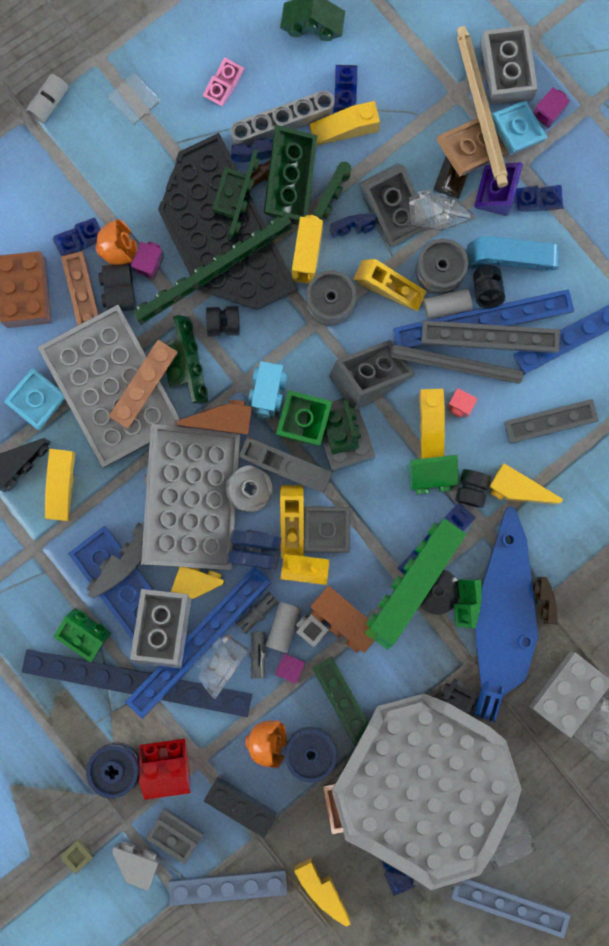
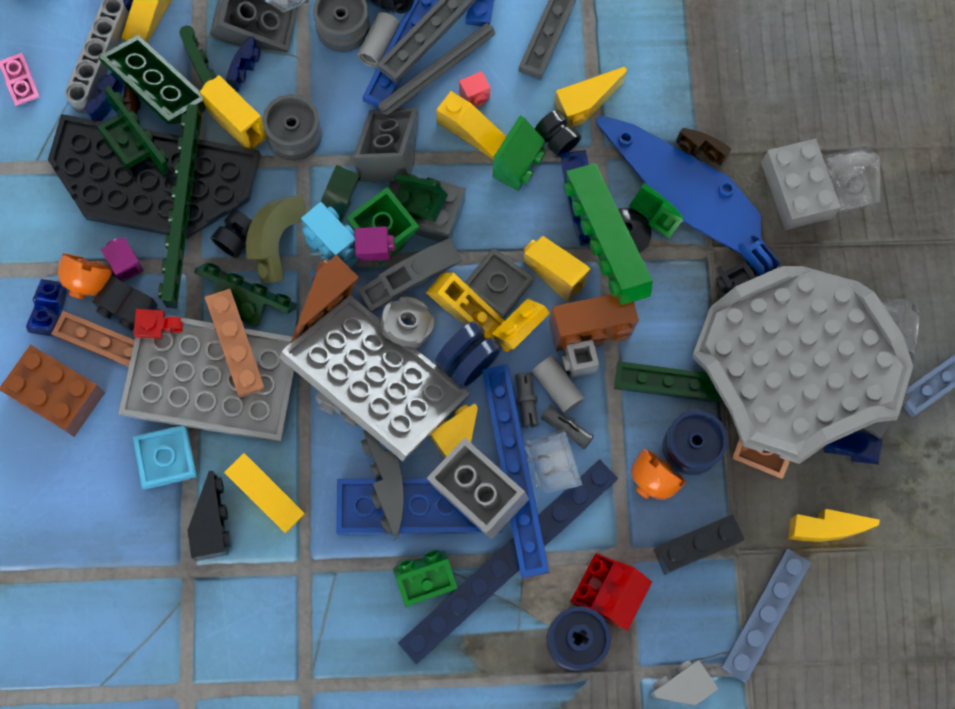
camera: 60 degrees left, 10 degrees down
dark grey plate [146,808,204,864] -> none
magenta tile [275,653,305,684] -> none
yellow slope [353,259,427,311] -> none
none -> red plate [133,309,183,339]
none -> olive arch [246,195,306,283]
none -> dark green slope [321,165,361,223]
none -> magenta brick [355,226,395,262]
none -> yellow slope [523,236,590,303]

